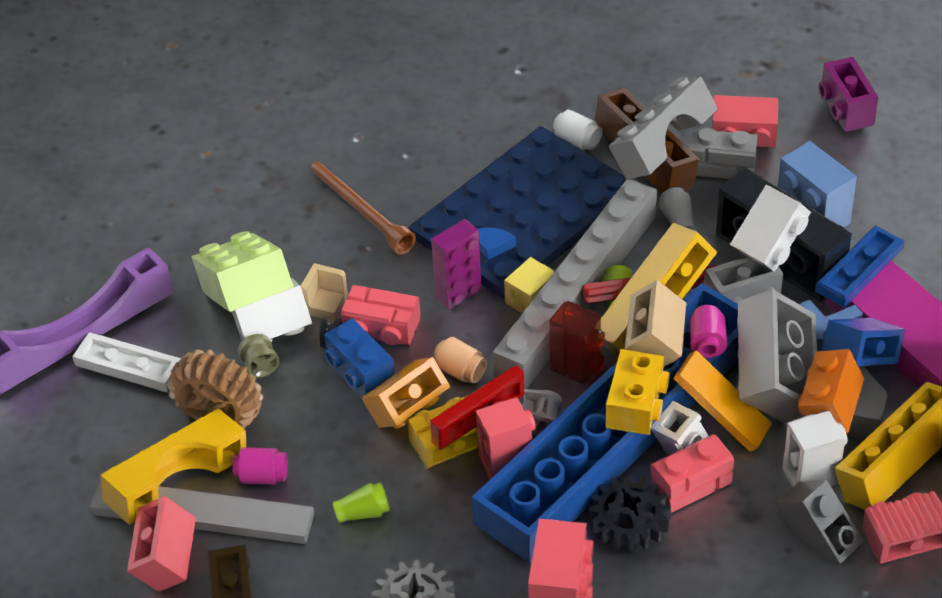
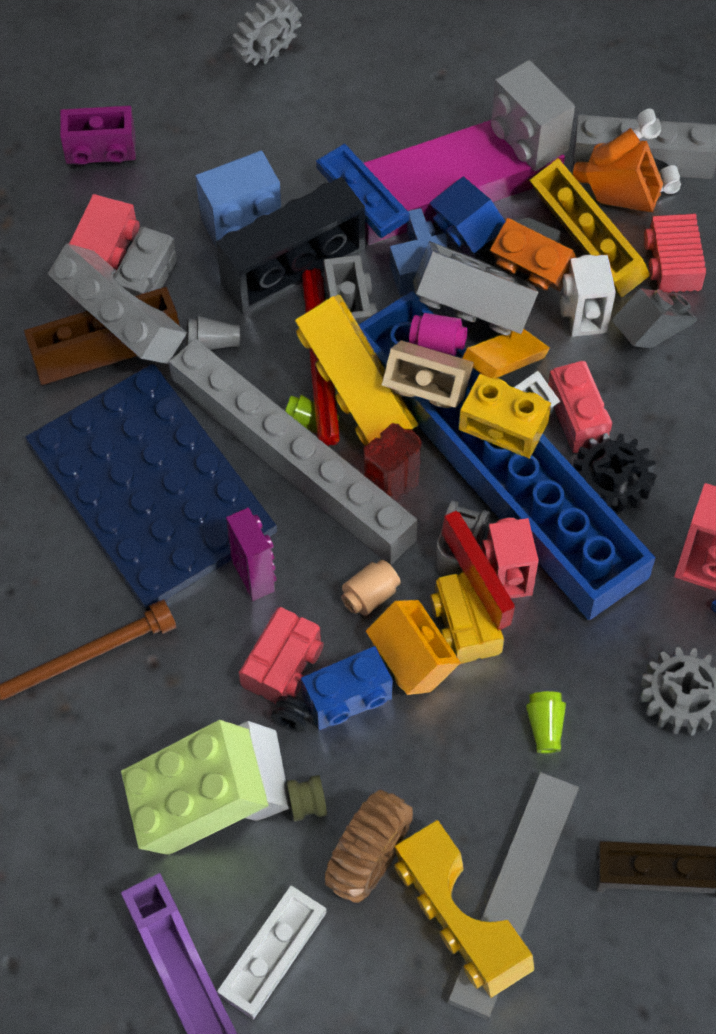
camera: 80 degrees left, 15 degrees up
coral brick [127,496,196,592] -> none
dark pink brick [233,447,288,485] -> none
tan panel [301,263,348,322] -> none
blue tile [478,227,516,259] -> none
light yellow panel [504,257,555,314] -> none
white brick [553,109,602,151] -> none
white brick [730,185,811,272] -> none

